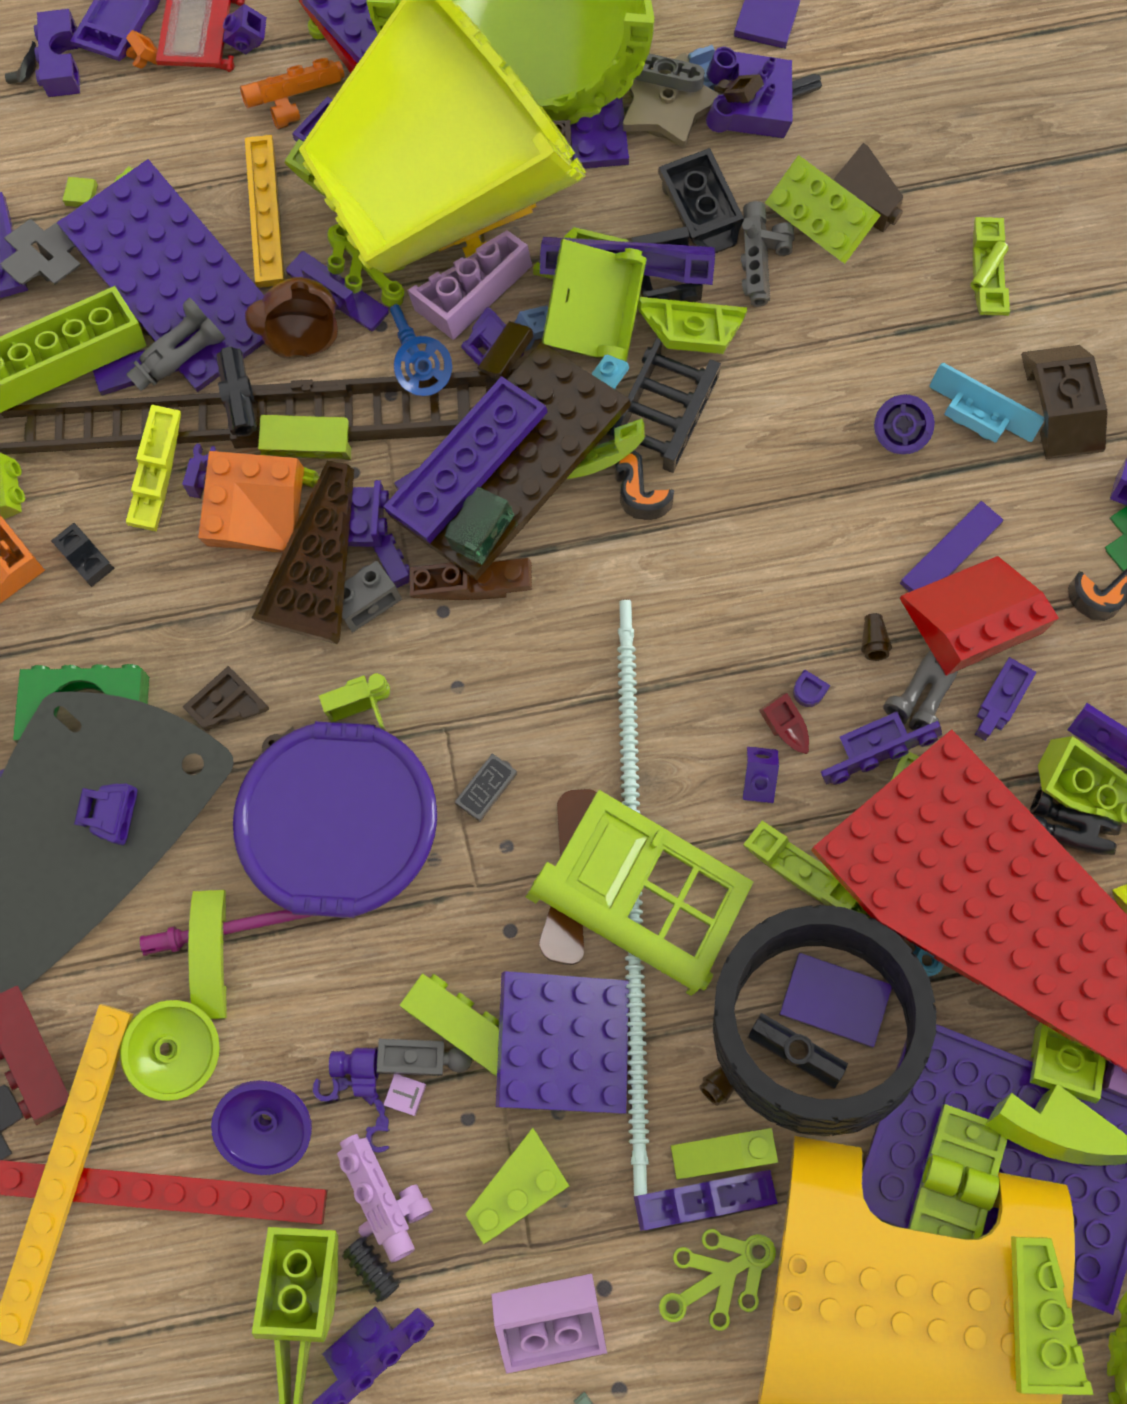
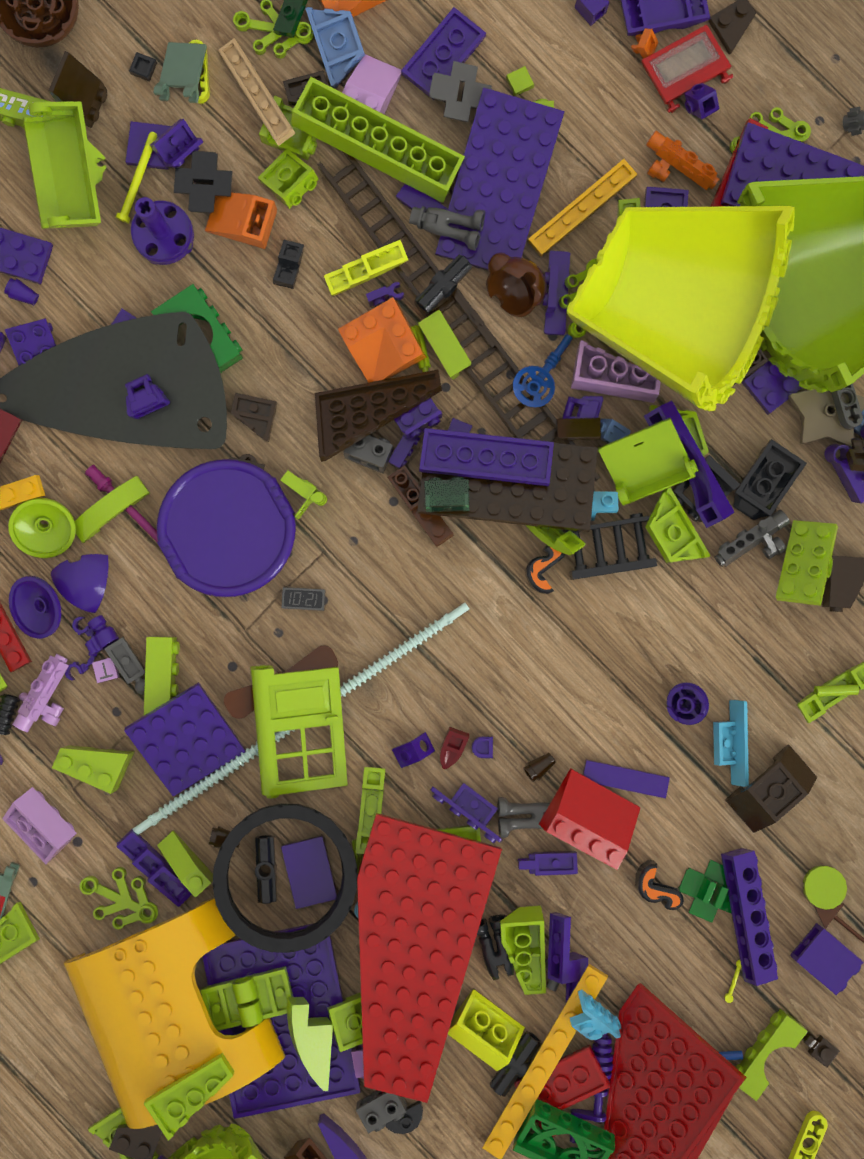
camera: 50 degrees right, 15 degrees up
none -> dark purple brick [50,554,109,613]

